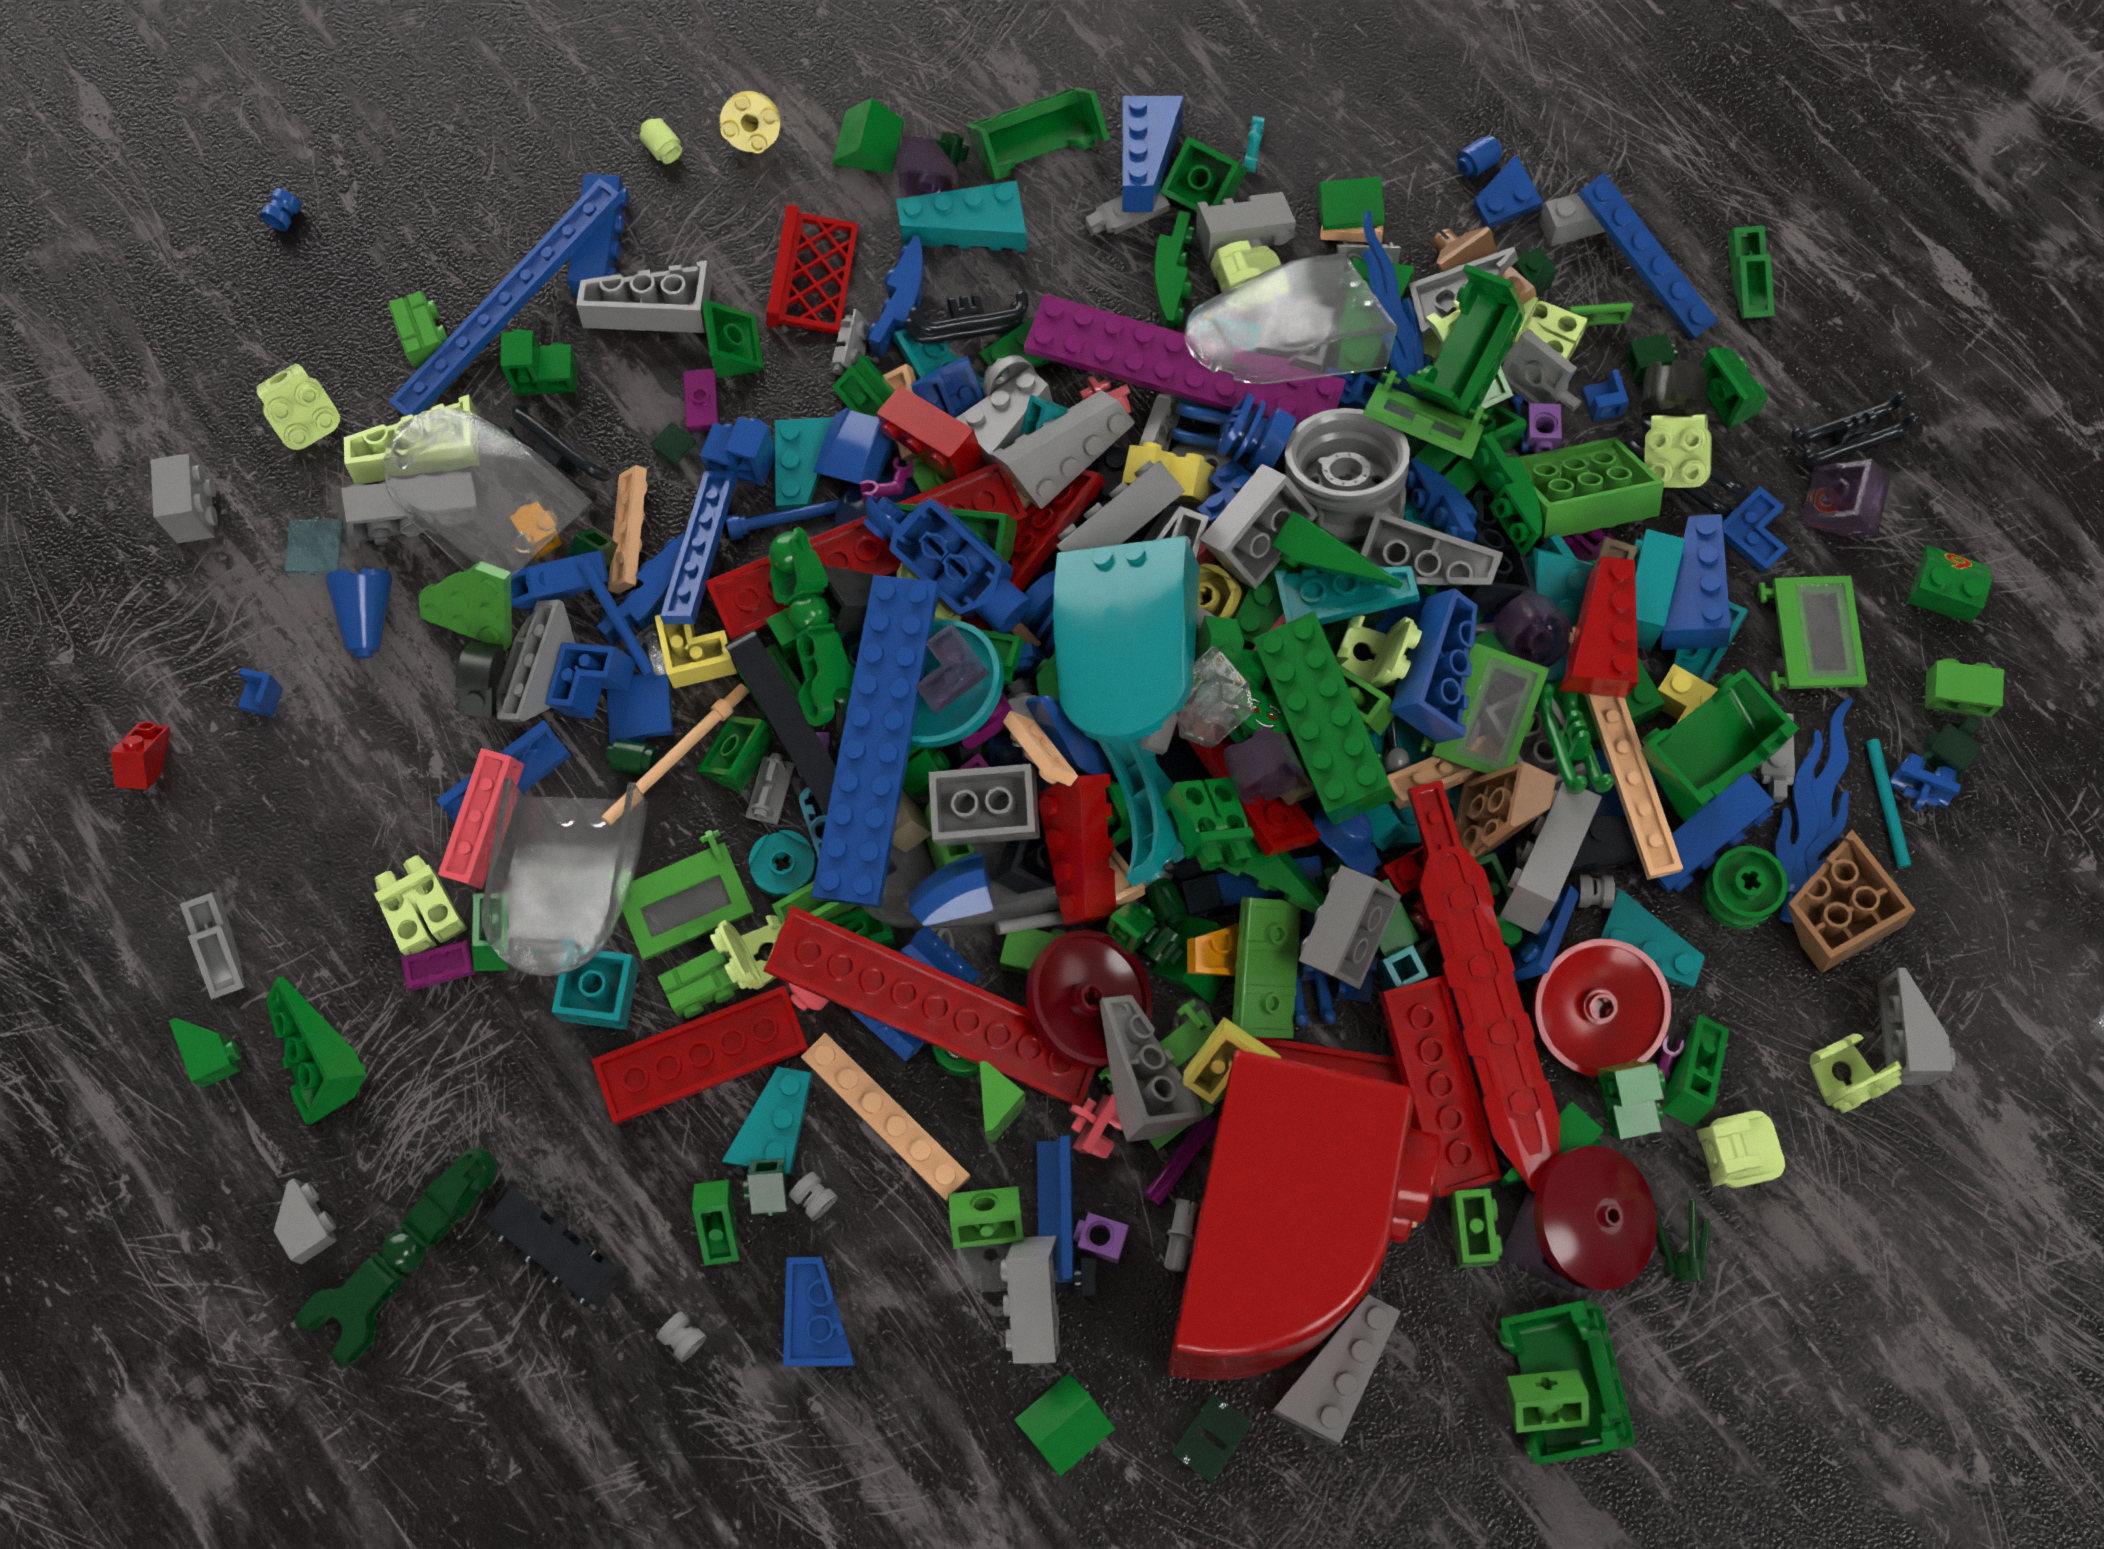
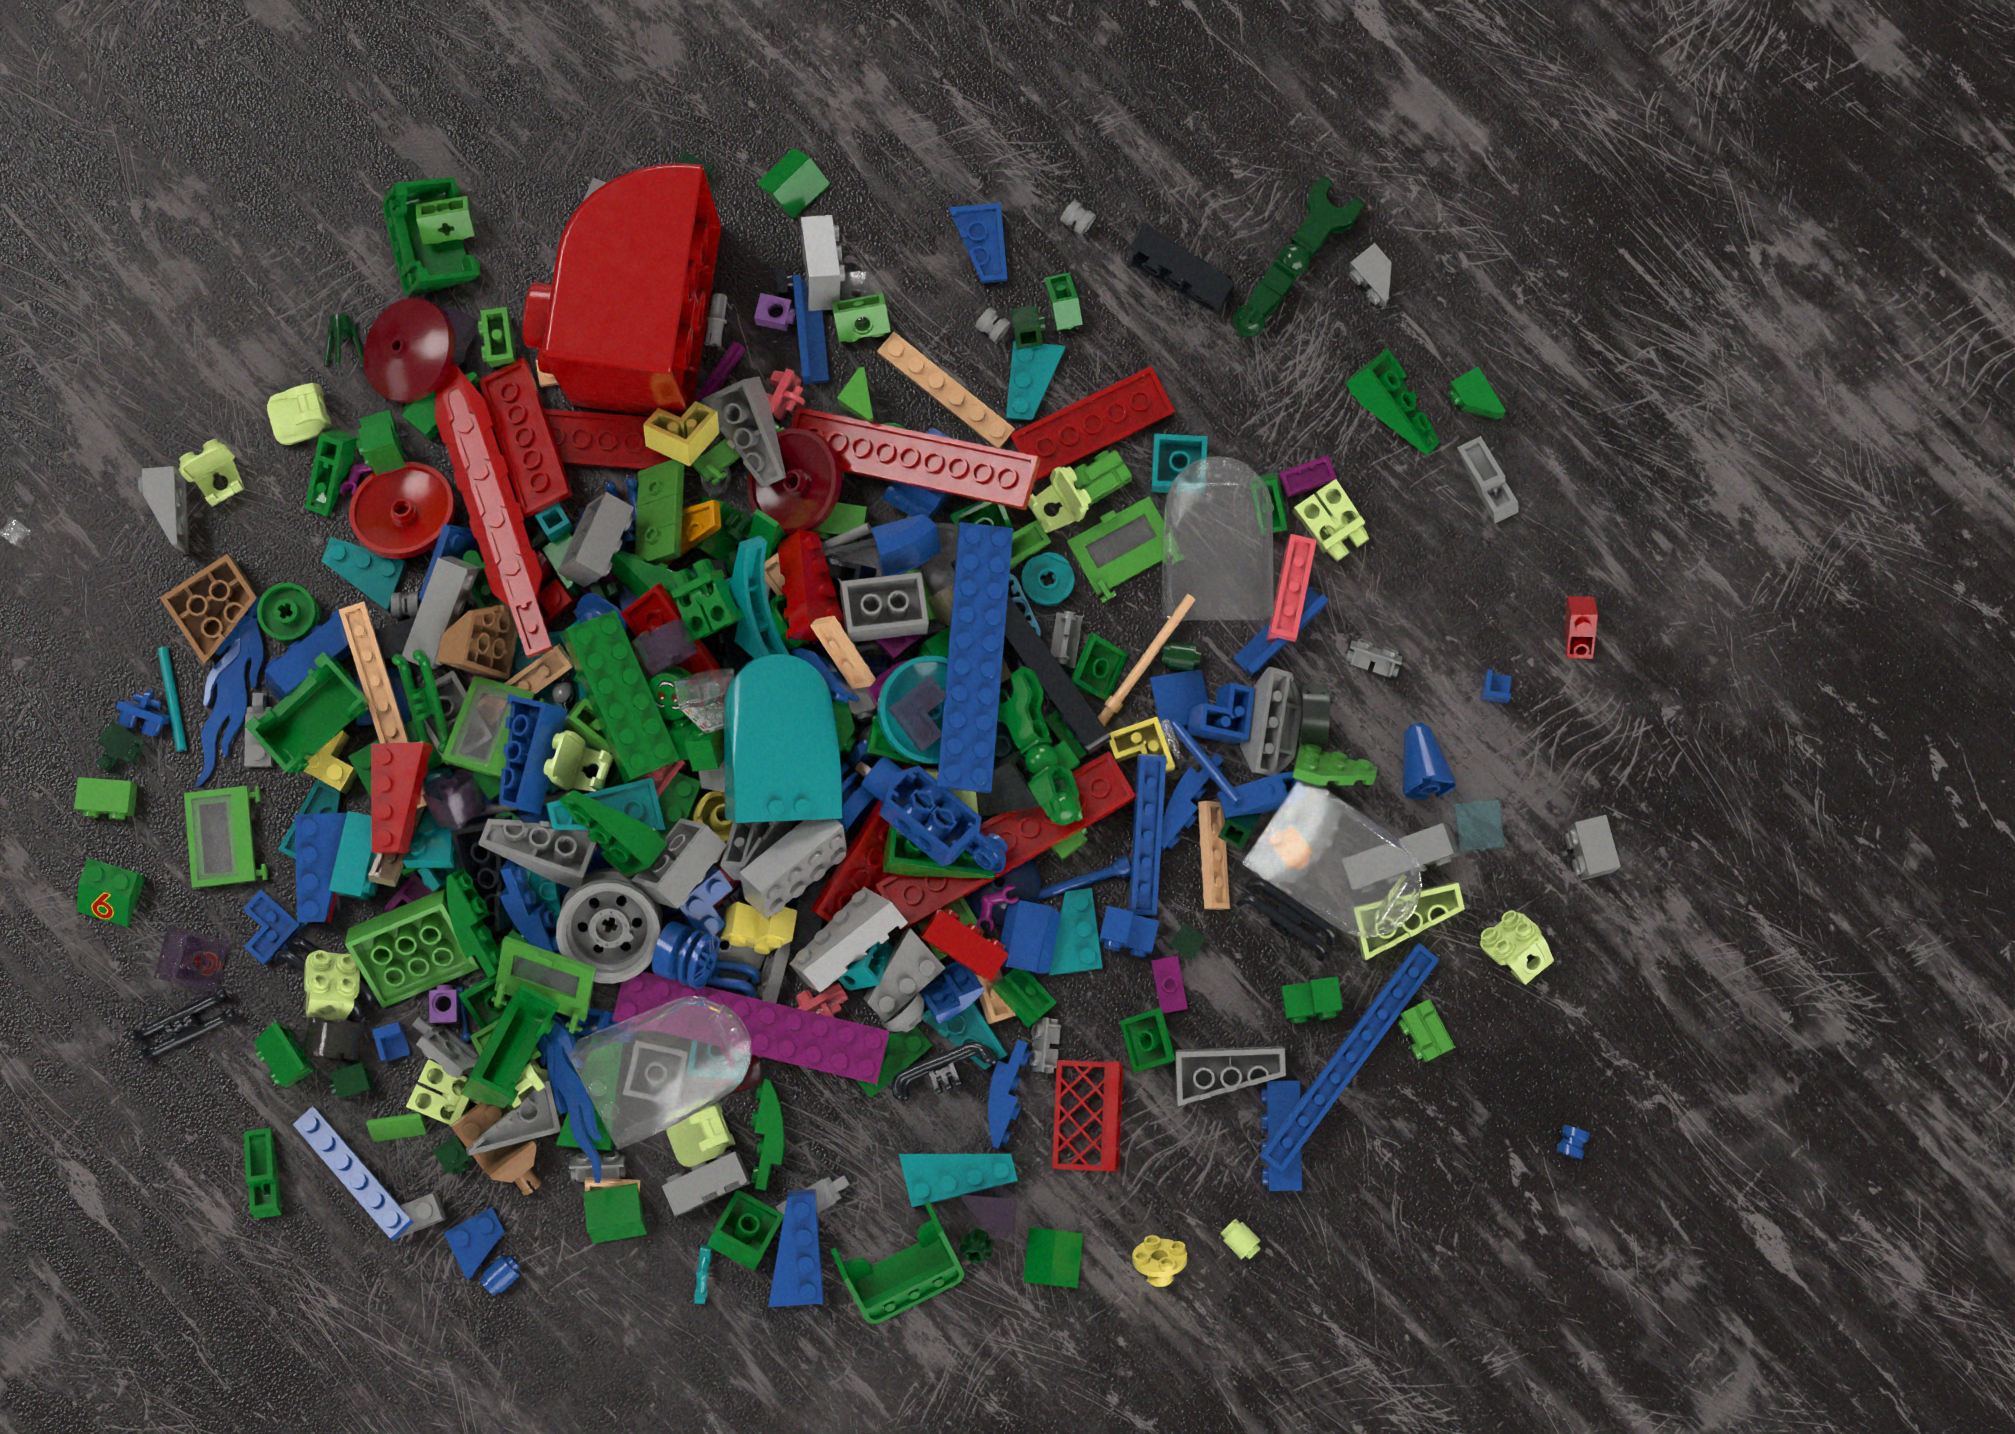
camera: 175 degrees right, 10 degrees up
none -> light grey hinge [1346,639,1402,677]

